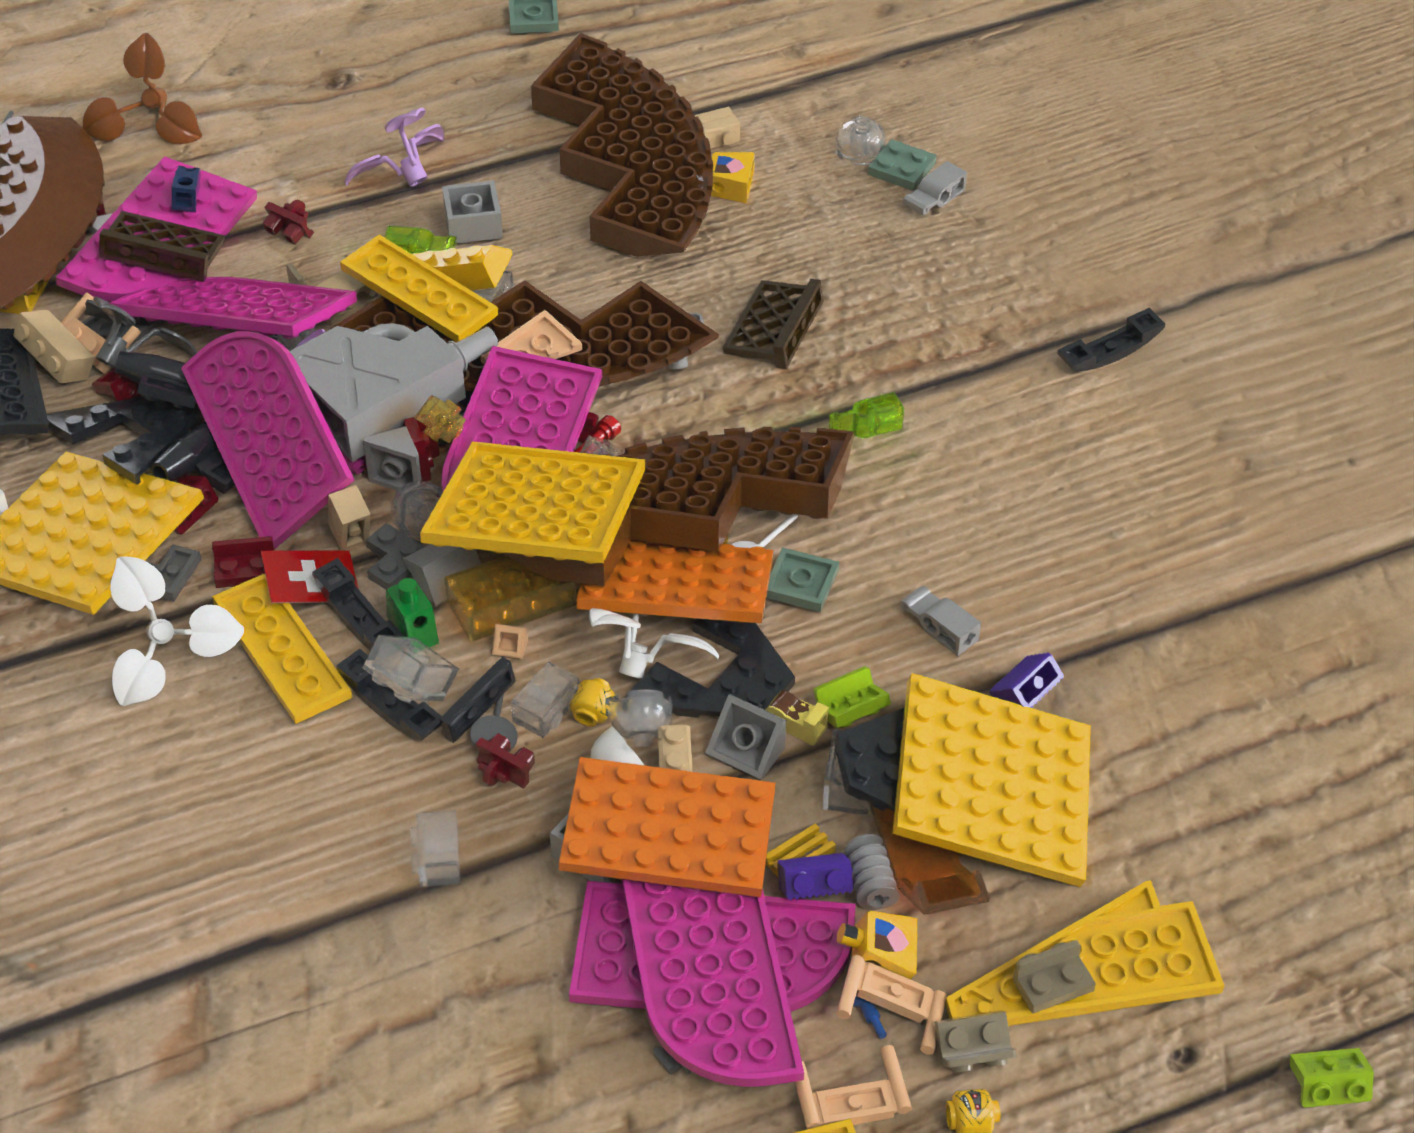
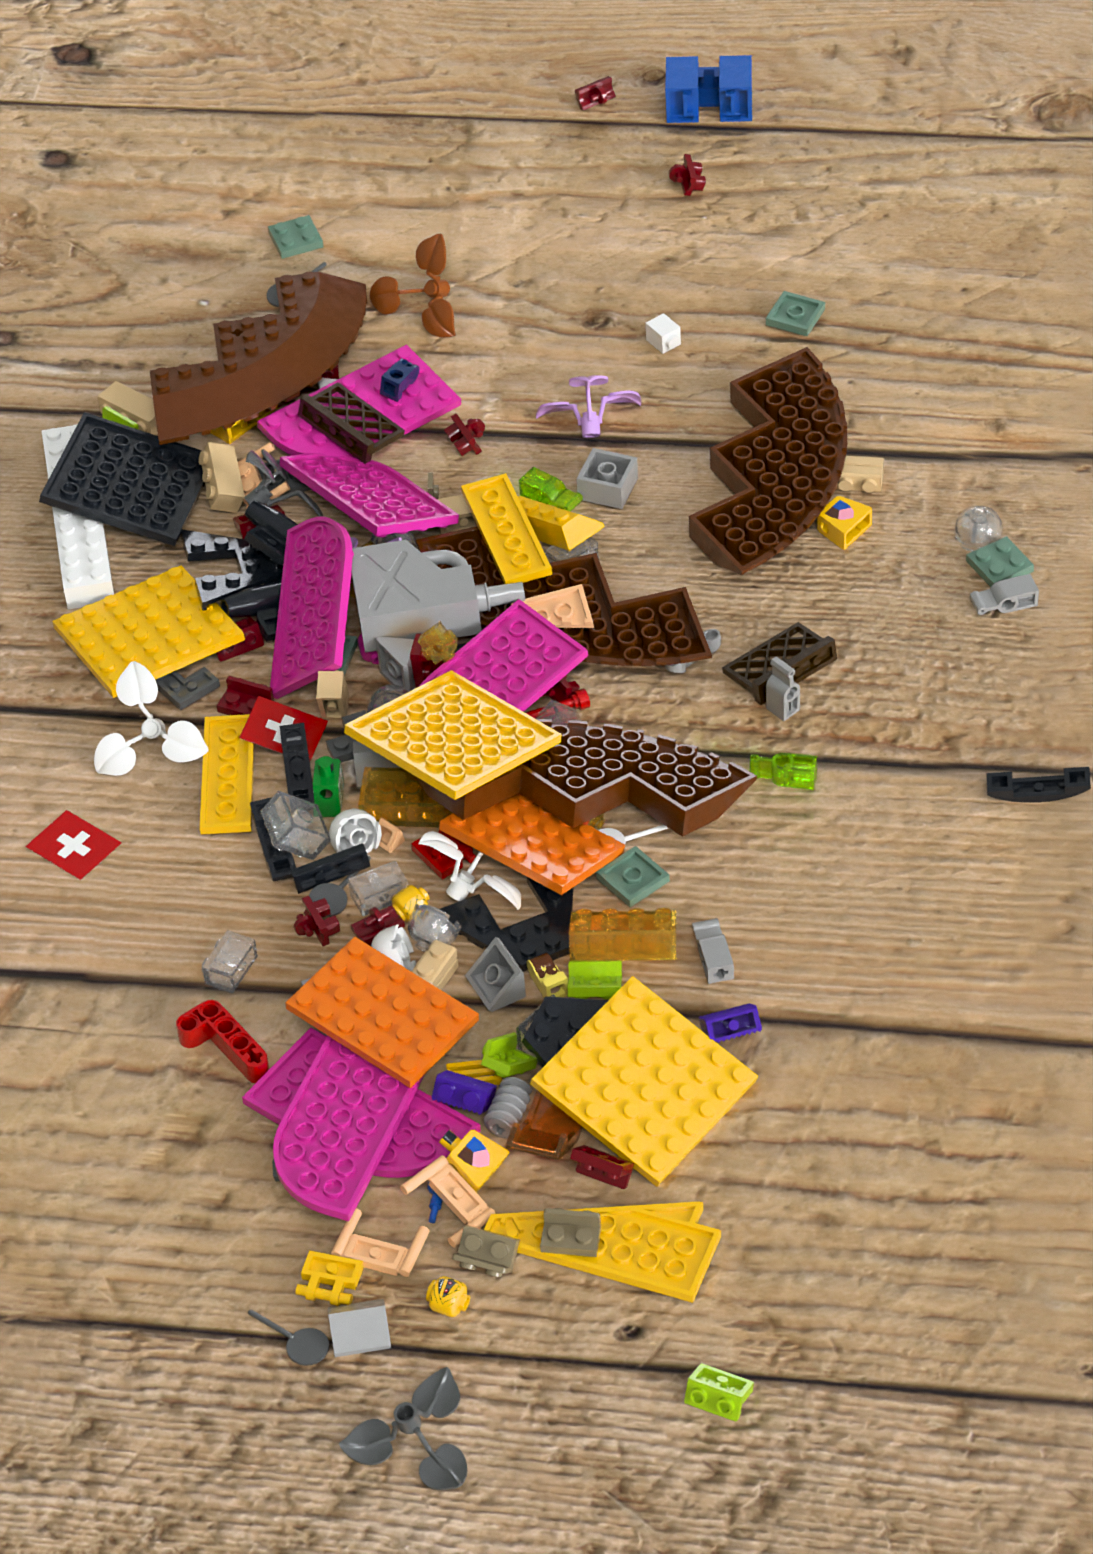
camera: 35 degrees right, 0 degrees up
none -> red sticker [25,810,122,880]
none -> red beam [176,1000,269,1083]
none -> white cylinder [329,808,382,856]
none -> dark red hips [351,905,405,946]
none -> red plate [411,830,476,880]
none -> lime bracket [481,1032,538,1078]
none -> clear yellow brick [569,908,677,961]
none -> dark red bracket [570,1145,634,1189]
none -> white brick [646,313,681,354]
none -> light grey piece [766,656,800,721]

